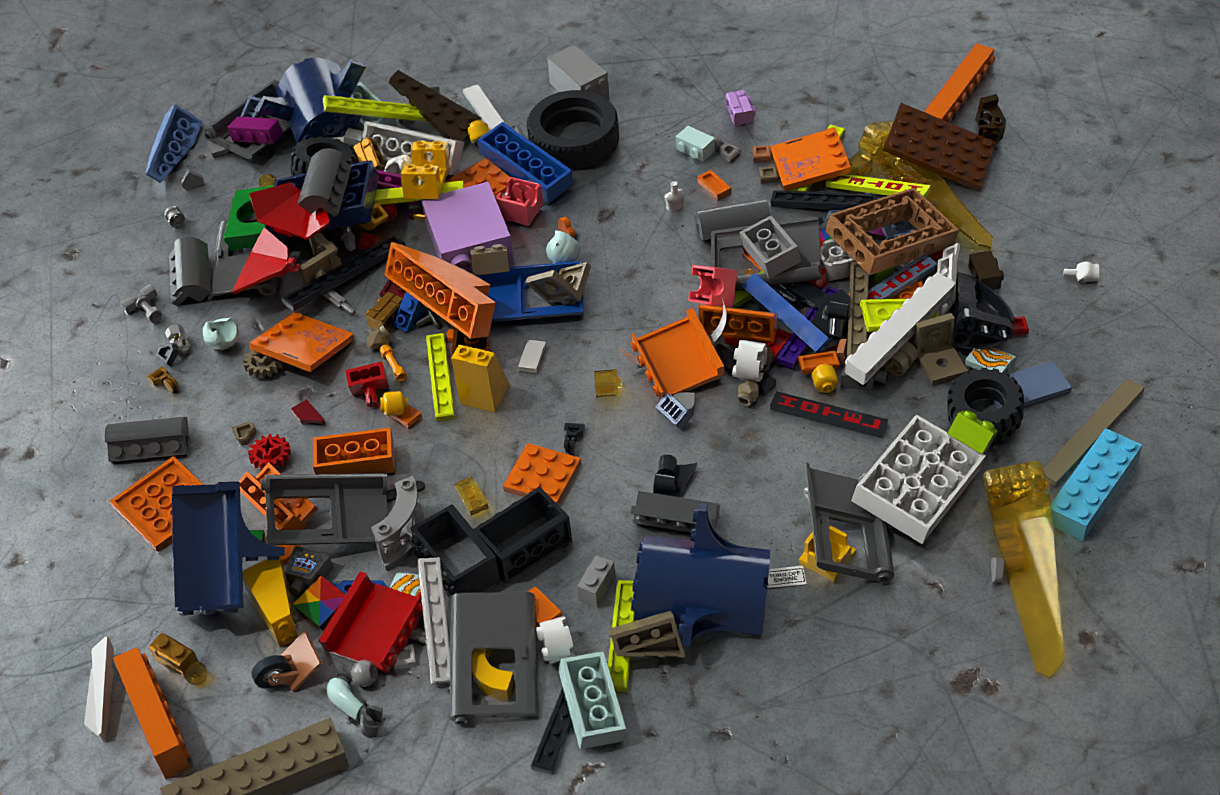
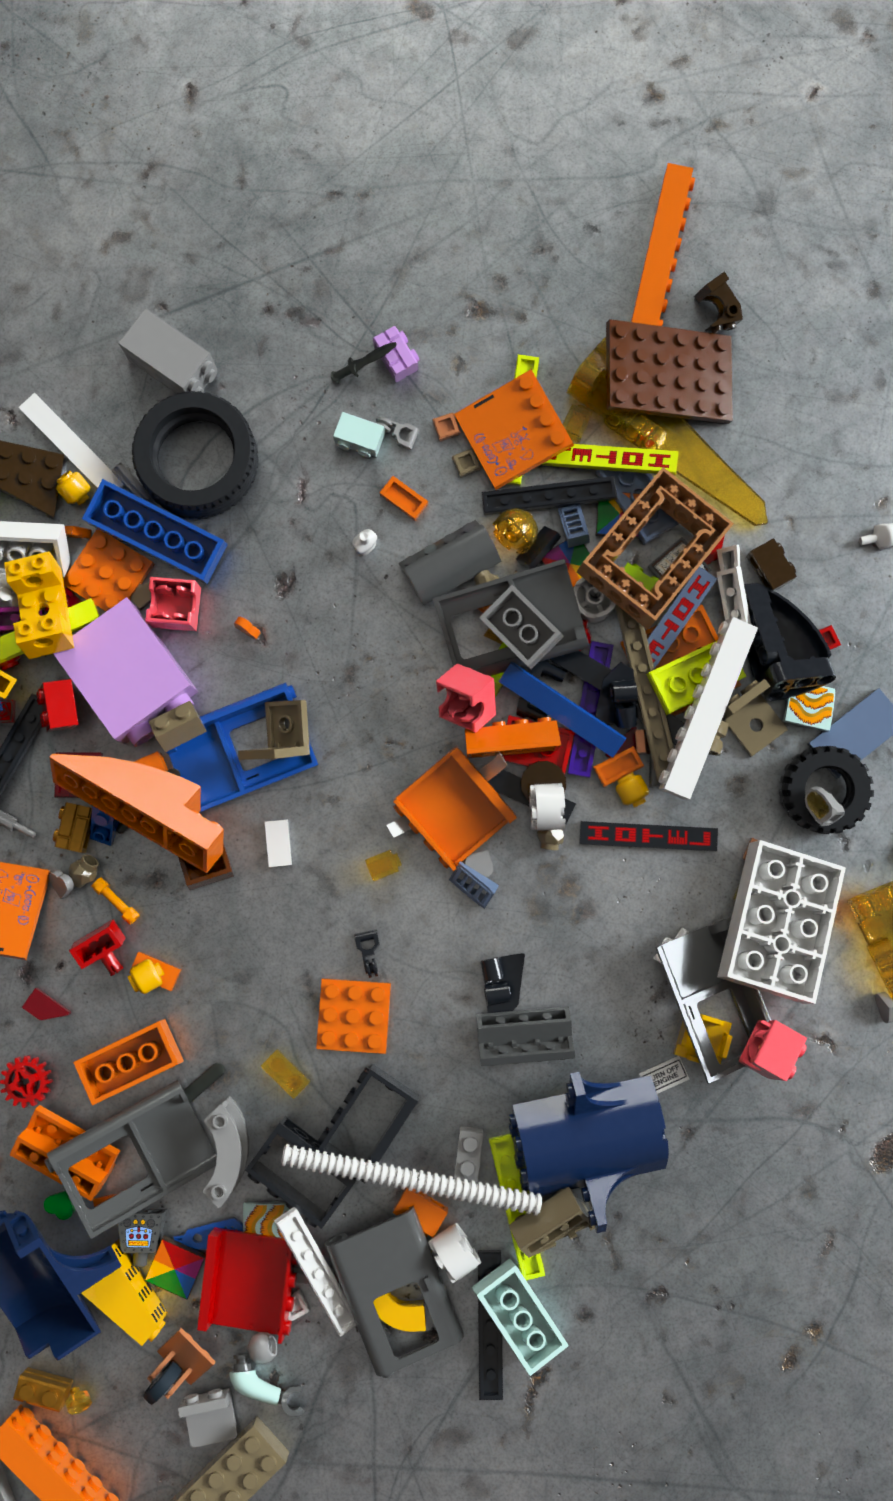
camera: 20 degrees left, 35 degrees up
neon yellow tile [426,333,455,422] -> none
yellow slope [451,345,509,413] -> none
light aqua piece [546,230,580,263] -> none
lime brick [947,410,998,454] -> none
none -> red brick [36,679,79,732]
none -> light grey tile [49,870,74,899]
none -> orange tile [65,526,92,539]
none -> light grey bracket [178,1388,238,1448]
none -> white piece [281,1144,542,1216]
none -> pearl dark grey sword [331,342,397,384]
none -> clear yellow cylinder [493,508,538,554]
none -> coral piece [739,1020,807,1081]
none -> light grey rock [805,786,845,826]

